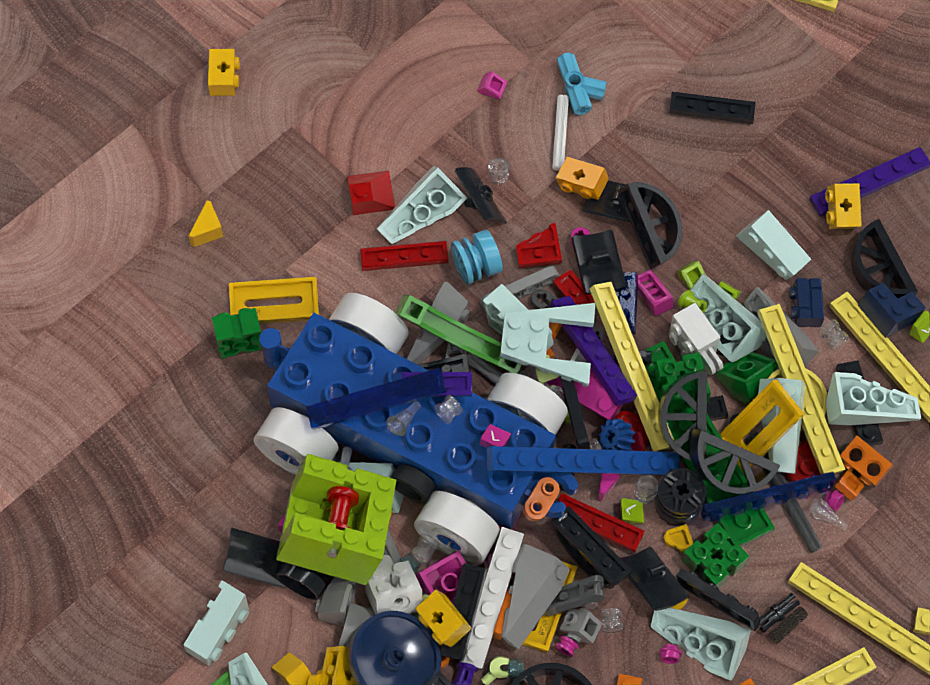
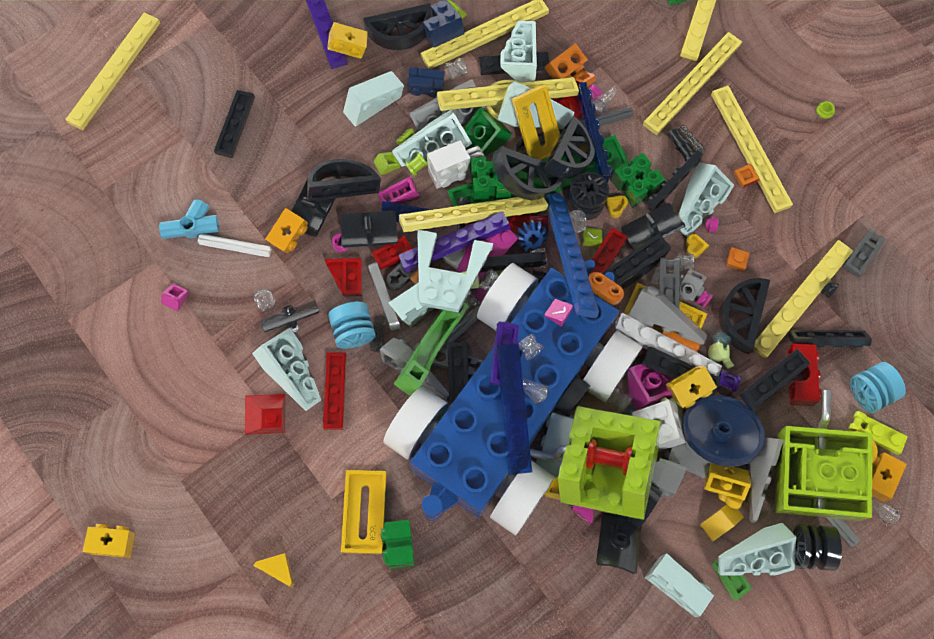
camera: 85 degrees left, 5 degrees up
none -> clear smoke axle [370,315,387,353]
none -> yellow tile [685,234,709,259]

